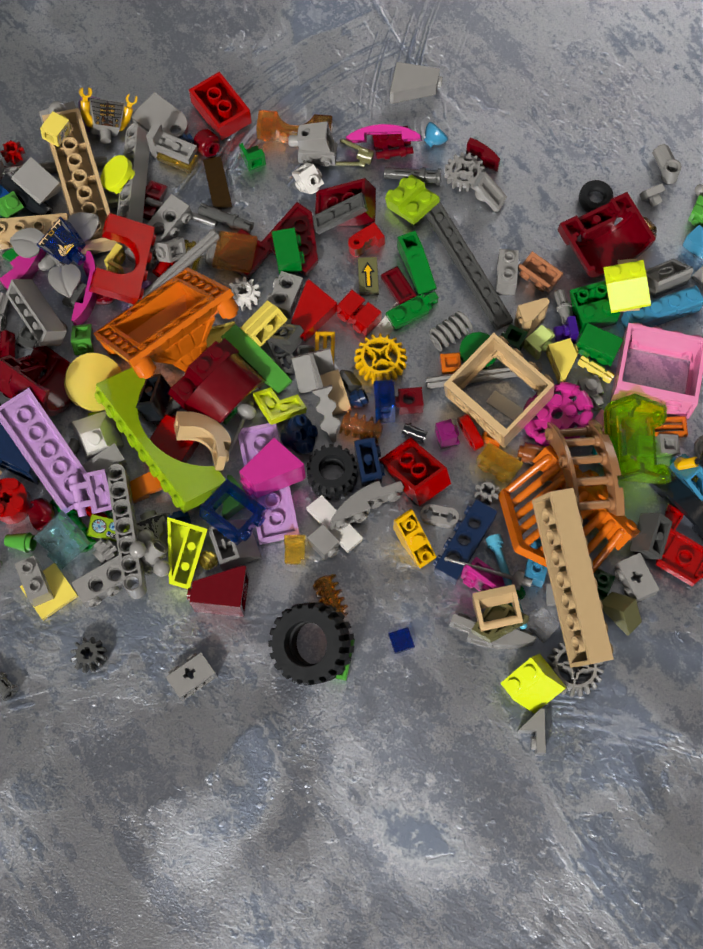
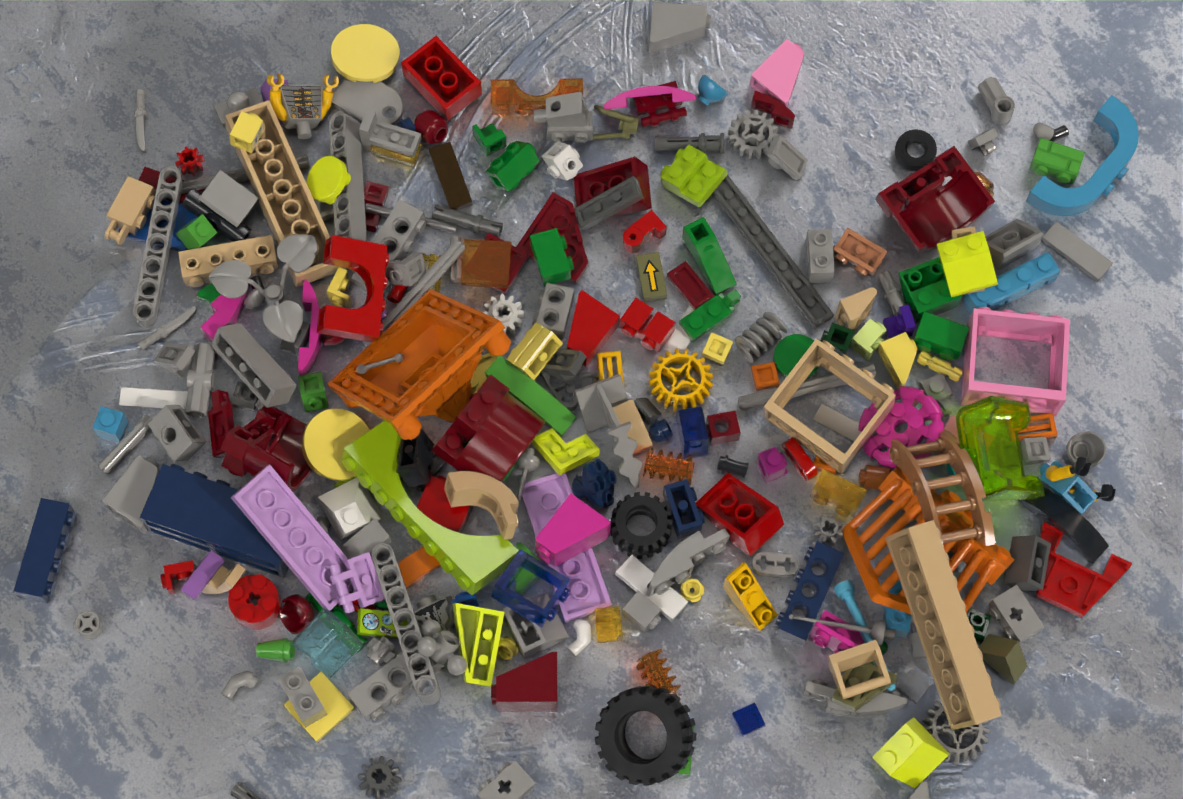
camera: 10 degrees left, 0 degrees up
clear blue torso [37,217,86,265] -> none
none -> light yellow tile [331,24,400,83]
none -> light grey hinge [356,353,404,374]
none -> green brick [485,140,540,192]
none -> white arm [567,619,591,657]
none -> light yellow plate [680,578,704,602]
none -> light yellow plate [702,332,733,365]
none -> bright pink slope [750,39,804,107]

